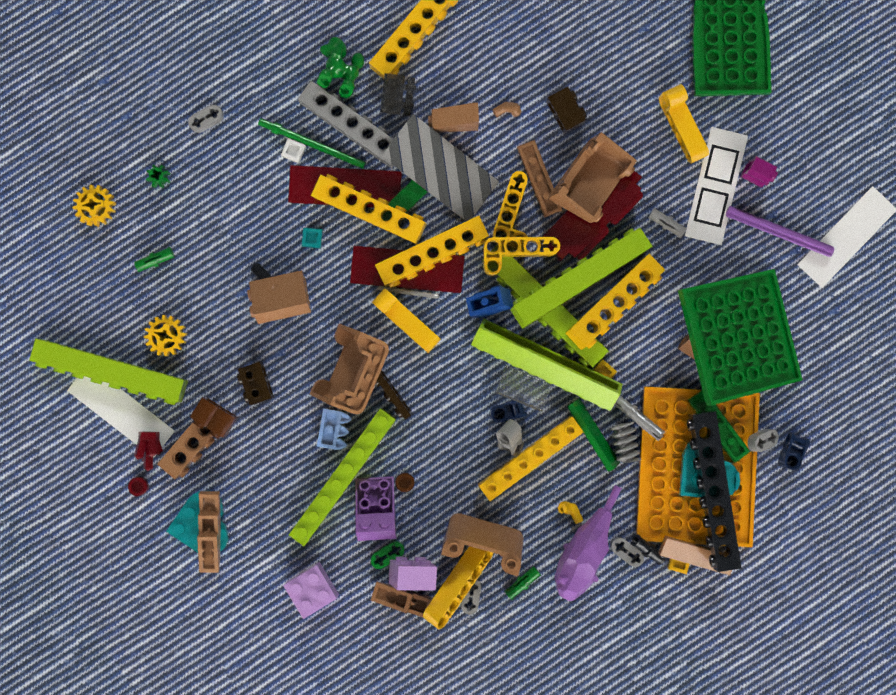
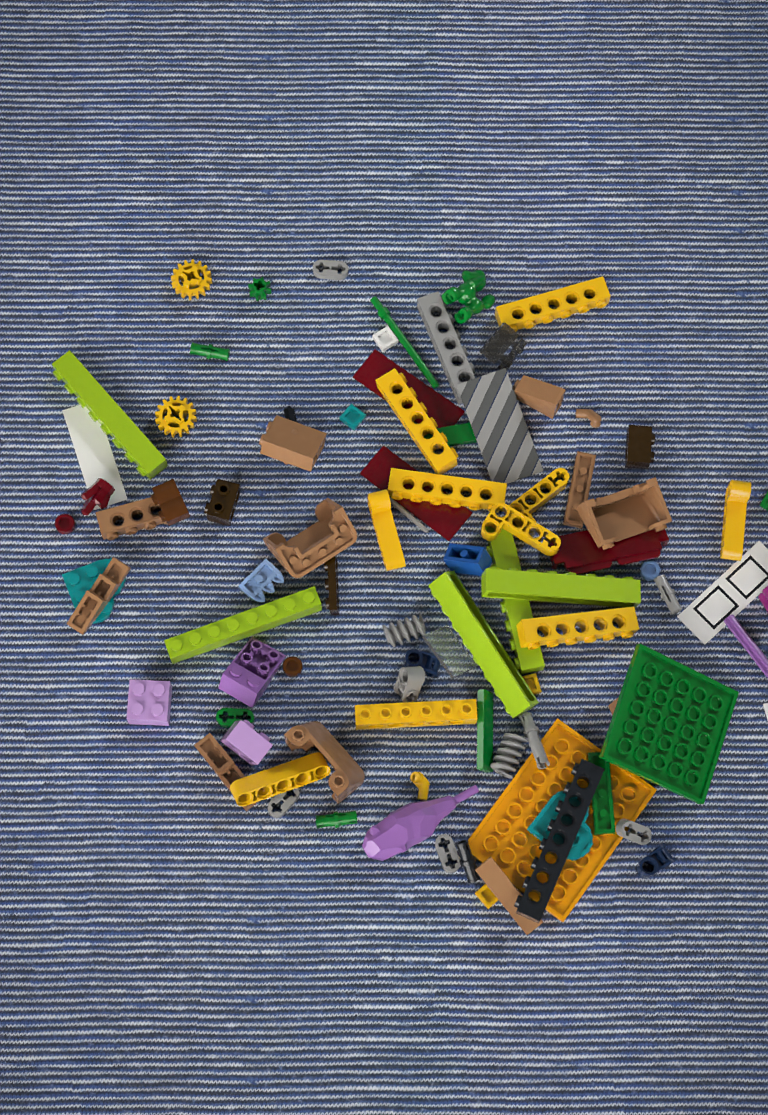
camera: 30 degrees right, 15 degrees down
none -> light grey piece [382,613,426,647]
none -> medium blue tile [640,560,660,581]

